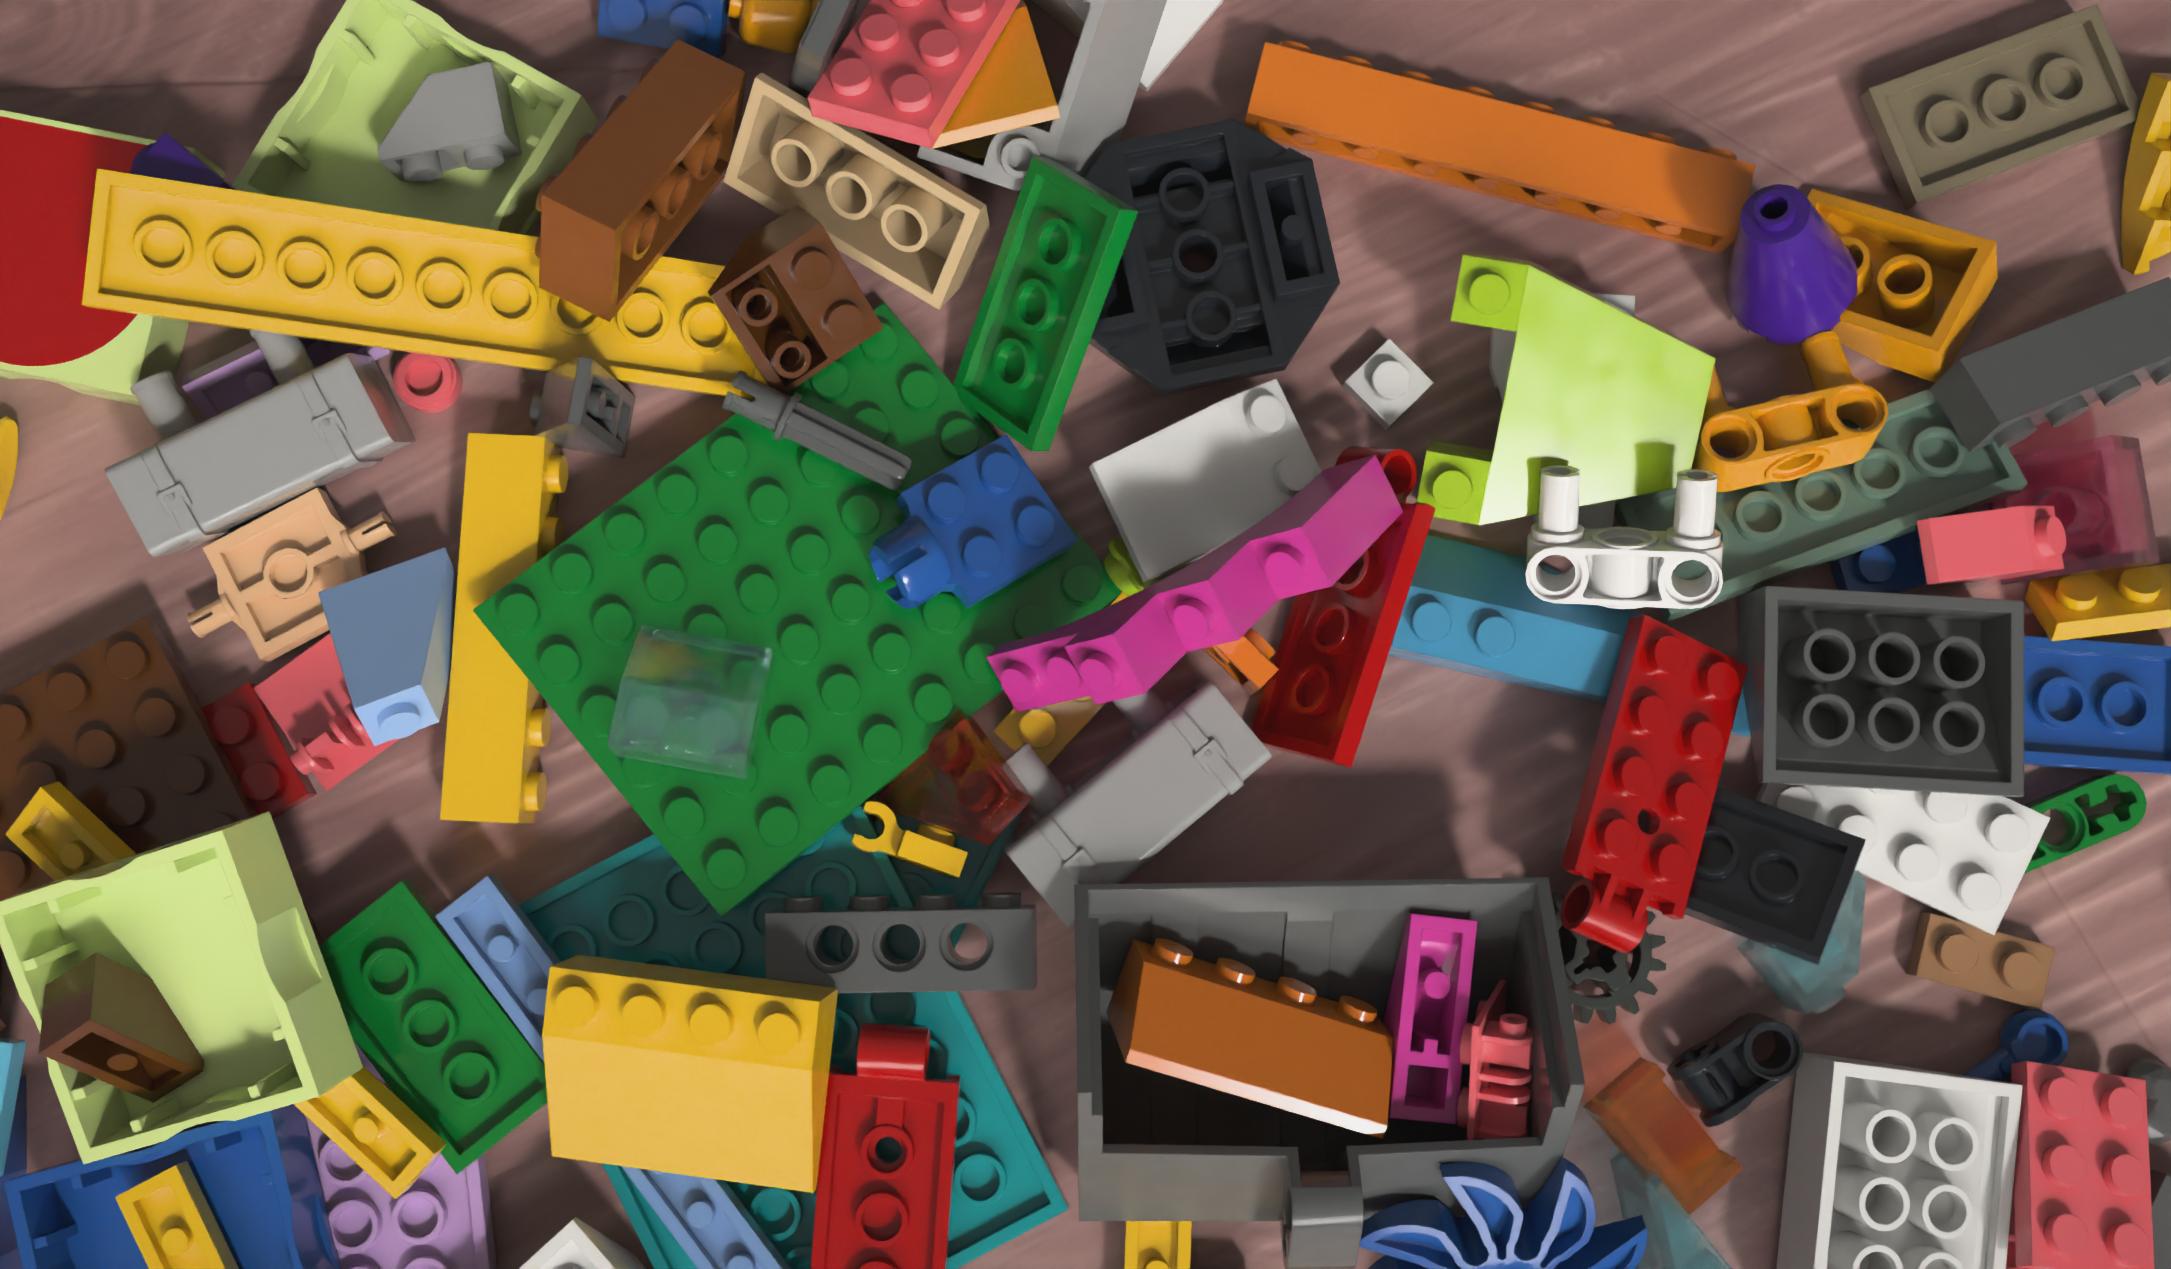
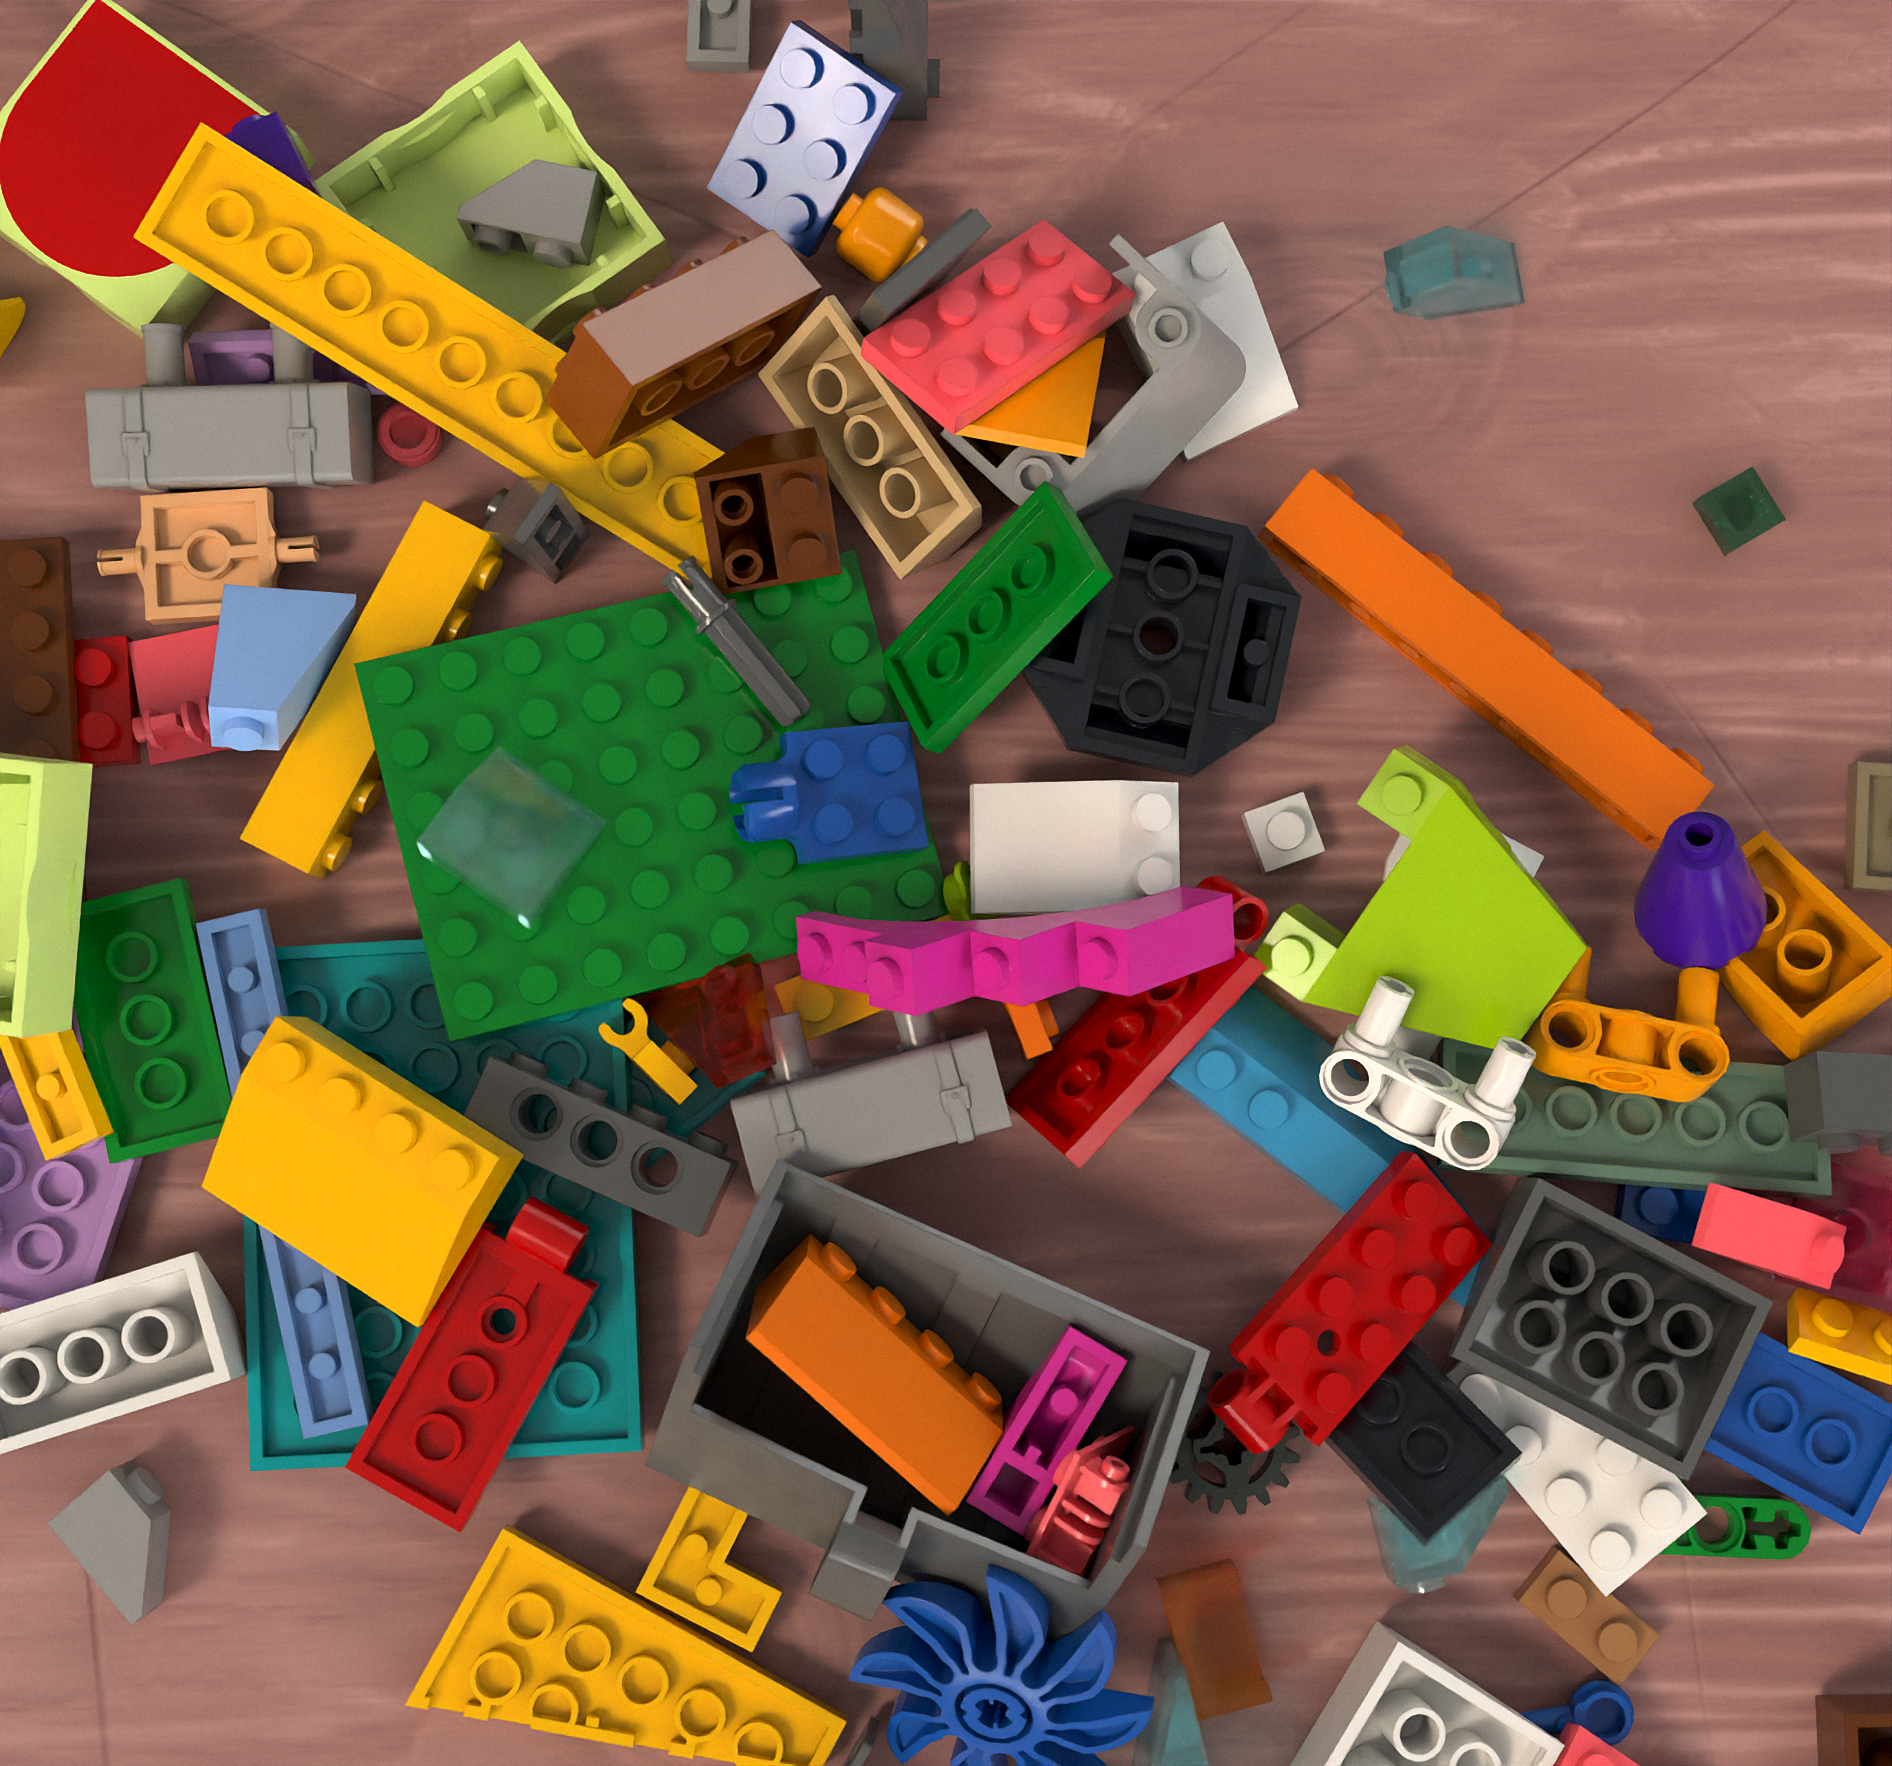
camera: 25 degrees right, 0 degrees up
black piece [1667,1013,1803,1127] -> none

